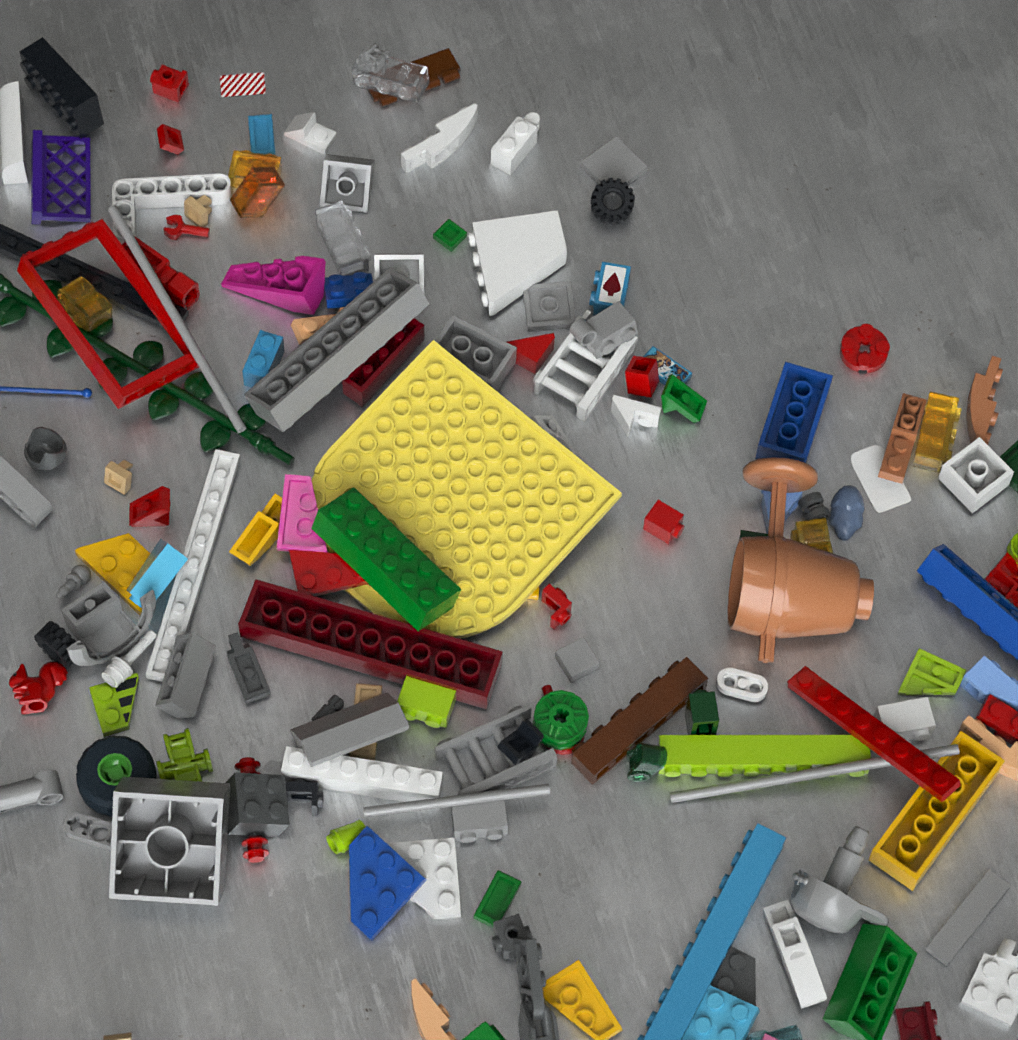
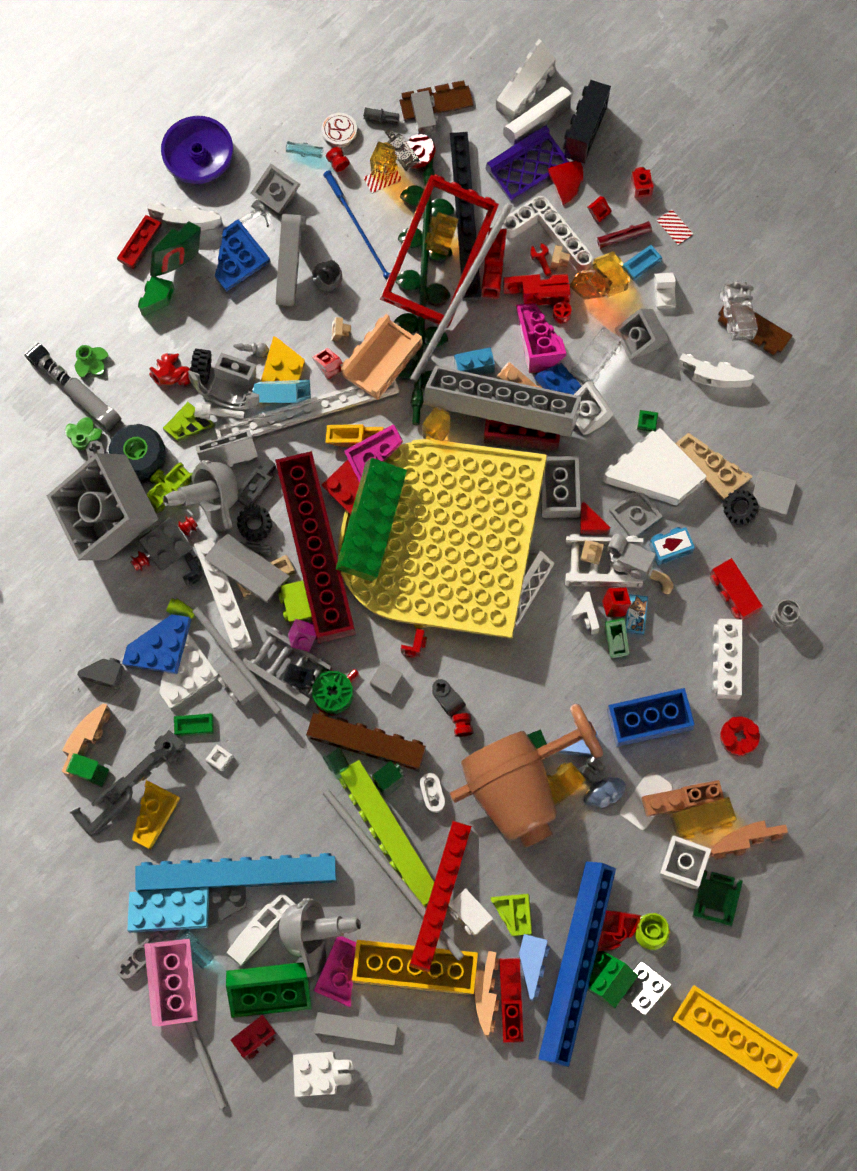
camera: 65 degrees right, 10 degrees up
white brick [491,112,540,176] -> none
red brick [643,499,685,545] -> none
none -> bright green plate [65,417,102,450]
none -> dark grey slope [77,658,124,690]
none -> light grey piece [163,460,238,532]
none -> white tile [206,745,233,772]
none -> black tyre [237,505,272,542]
none -> magenta brick [288,619,316,652]
none -> dark pink wing [313,936,356,1007]
none -> light nougat panel [341,314,423,400]
none -> clear yellow brick [422,407,451,441]
none -> dark grey piece [432,679,466,717]
none -> red wheel [452,713,474,737]
none -> red plate [503,274,571,306]
none -> red brick [548,161,583,205]
none -> red wheel [553,301,572,324]
none -> tan tile [580,540,604,565]
none -> dark red pin [597,221,652,249]
none -> tan arm [650,570,674,594]
none -> tan wing [675,433,753,501]
none -> red brick [710,558,763,621]
none -> white brick [712,619,742,700]
none -> light grey wheel [772,598,801,630]

